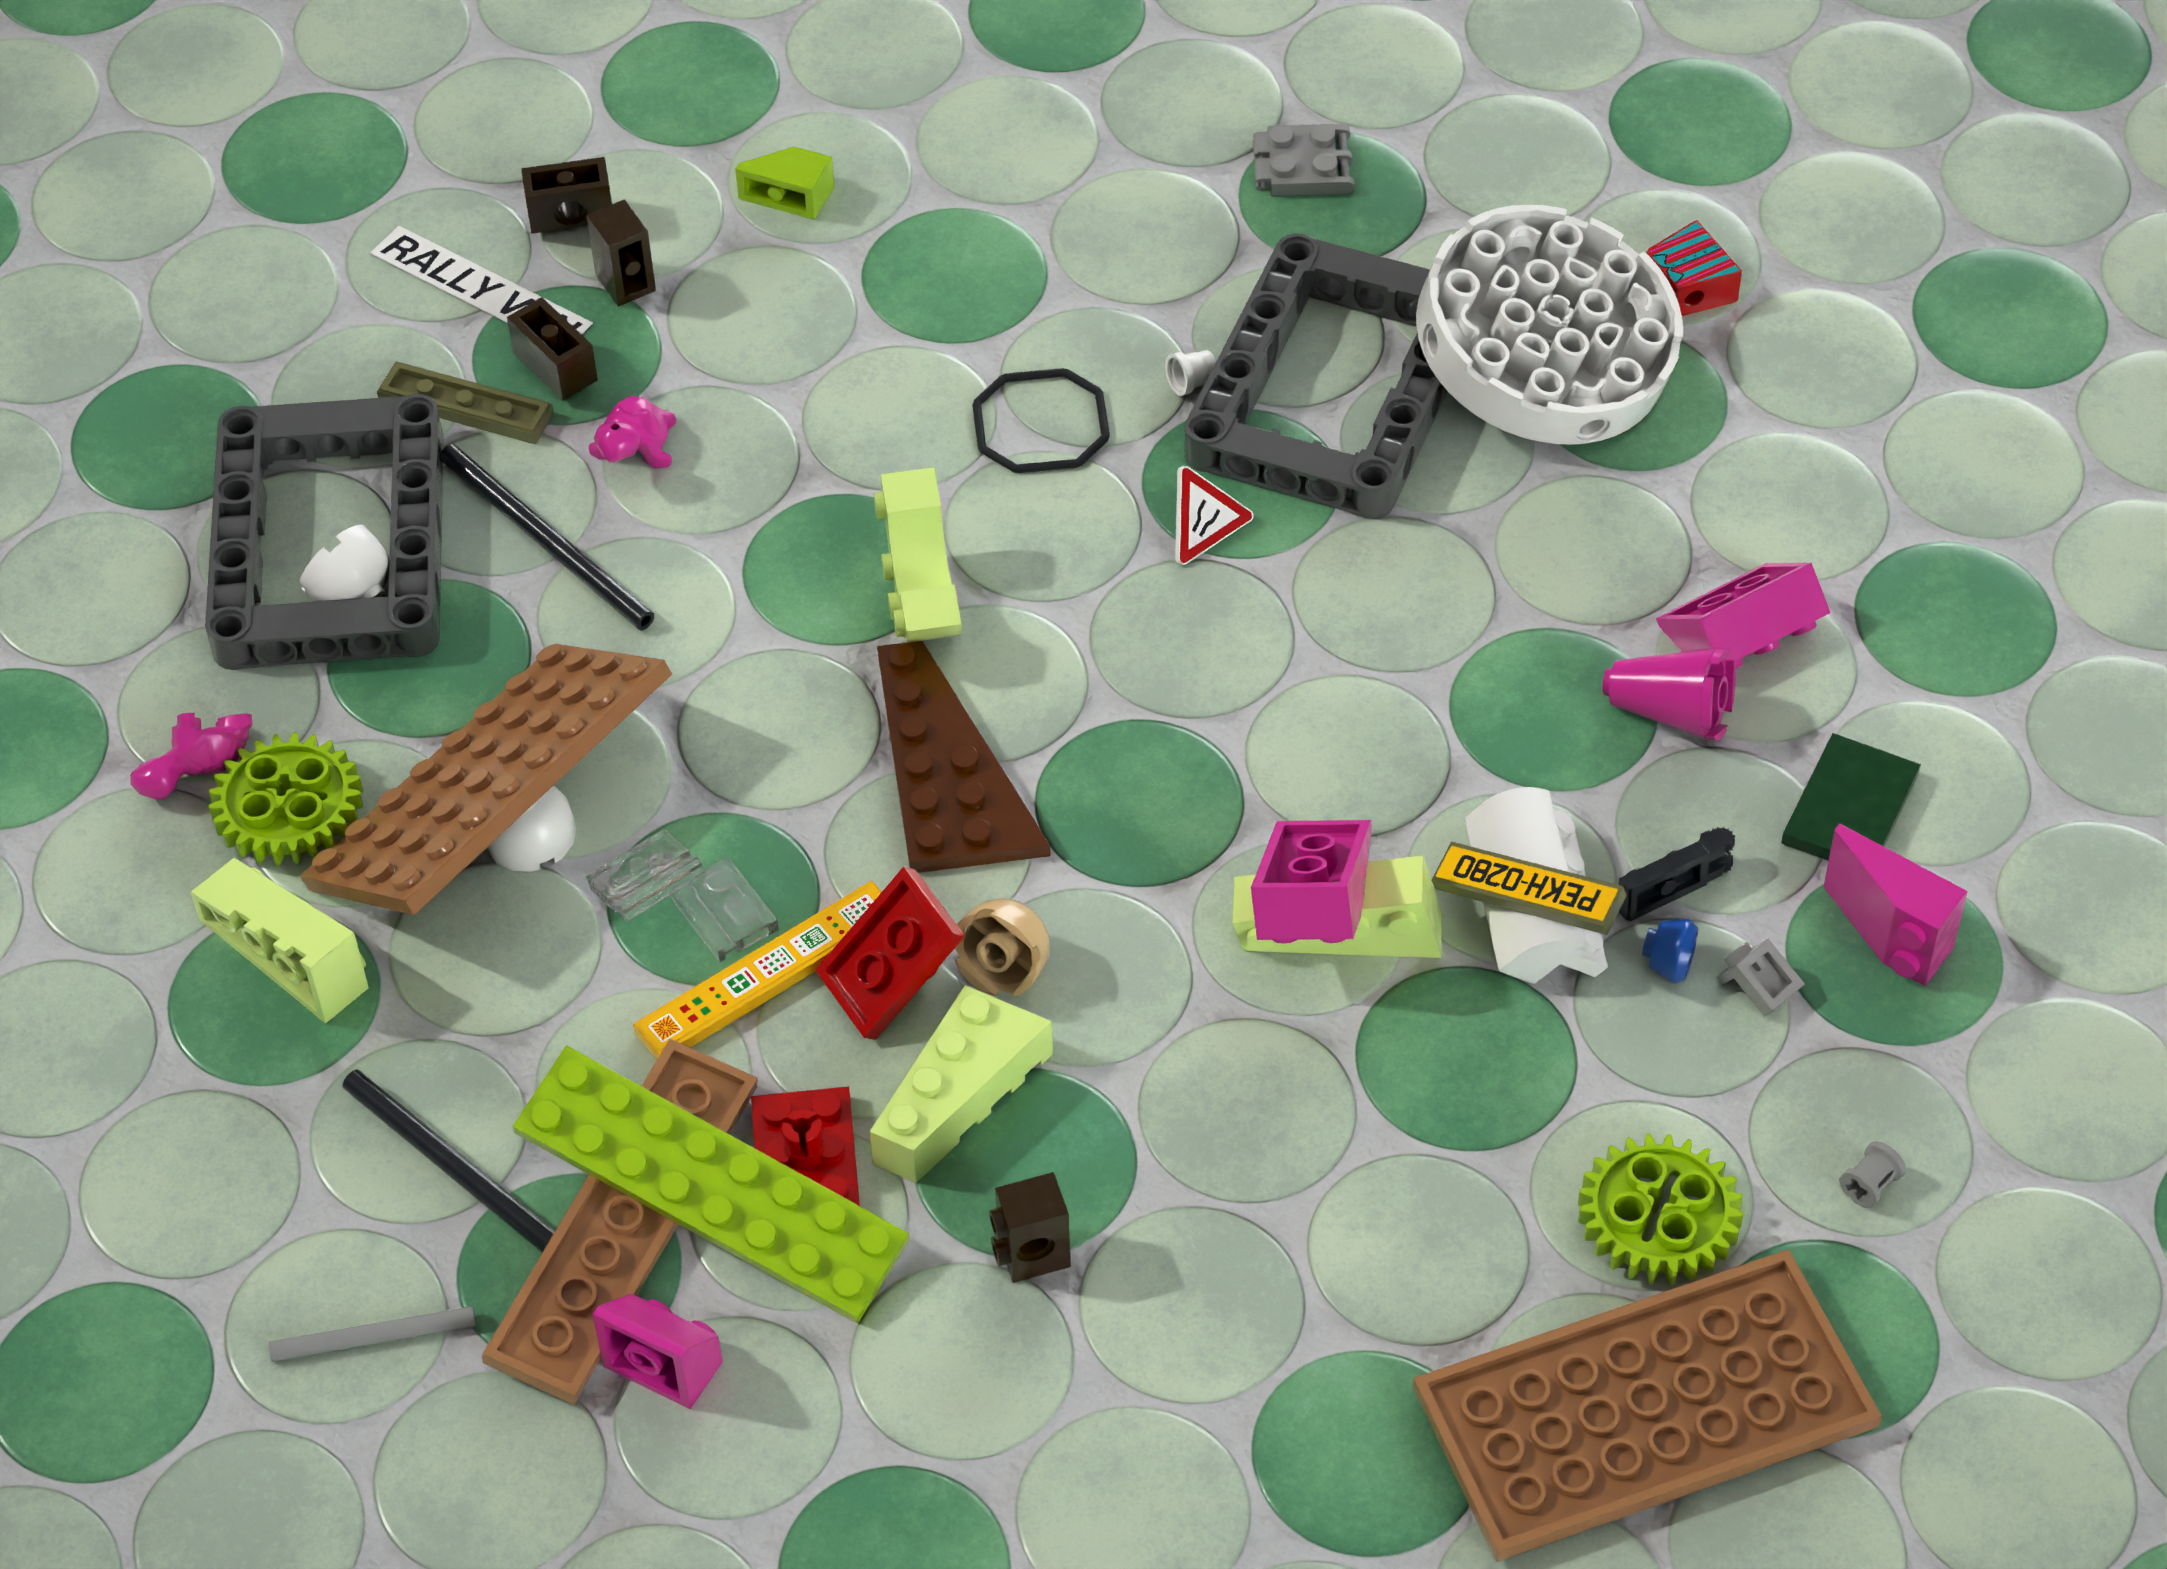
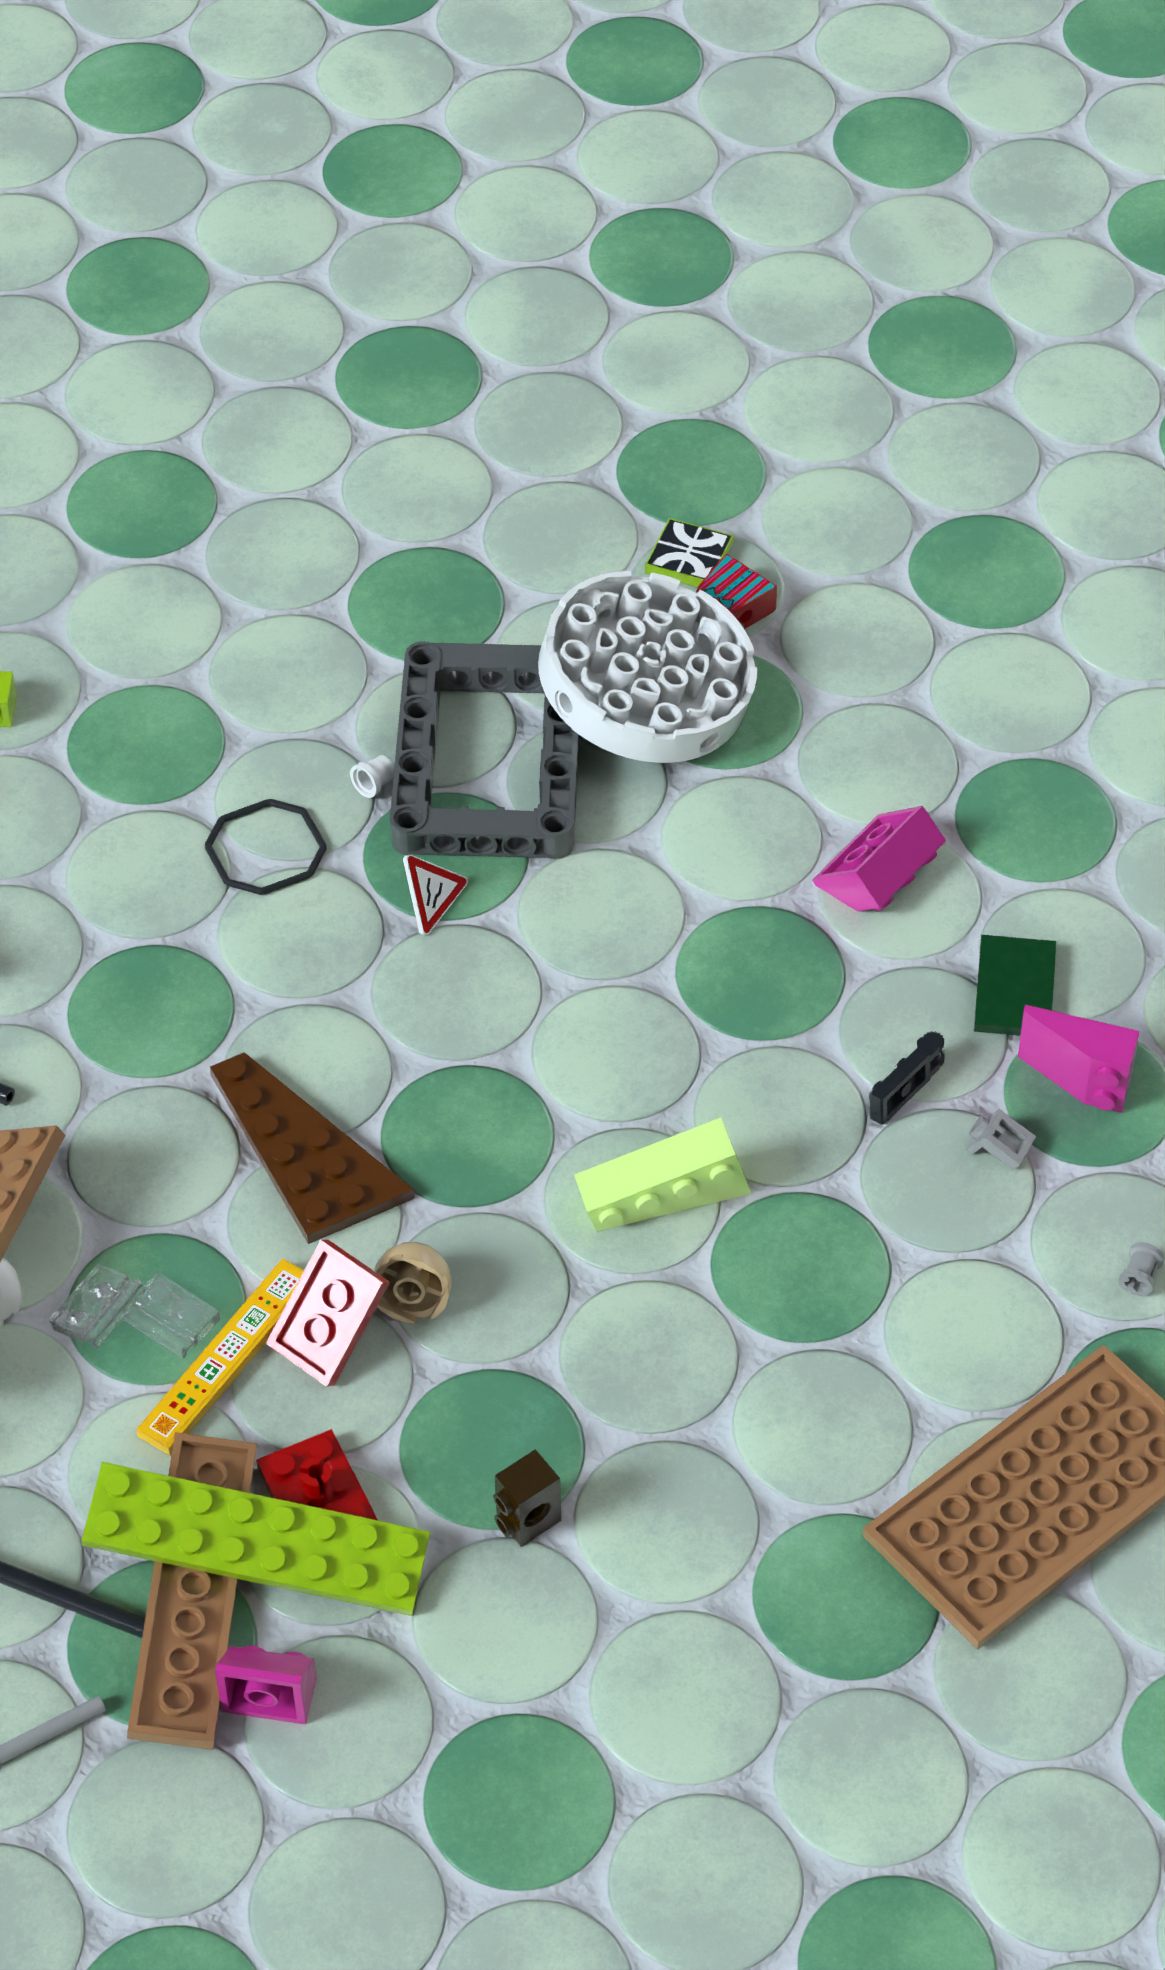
camera: 20 degrees left, 0 degrees up
yellowish green wedge [869,985,1053,1183] -> none
yellowish green brick [873,467,962,643] -> none
dark pink slope [1251,820,1372,944] -> none
light grey plate [1253,124,1355,196] -> none
tile [1431,841,1627,935] -> none
white brick [1464,787,1608,984] -> none
lime gear [1578,1133,1744,1285] -> none
dark pink cone [1602,648,1736,741] -> none
blue cone [1642,919,1699,983] -> none
none -> tile [645,518,734,587]

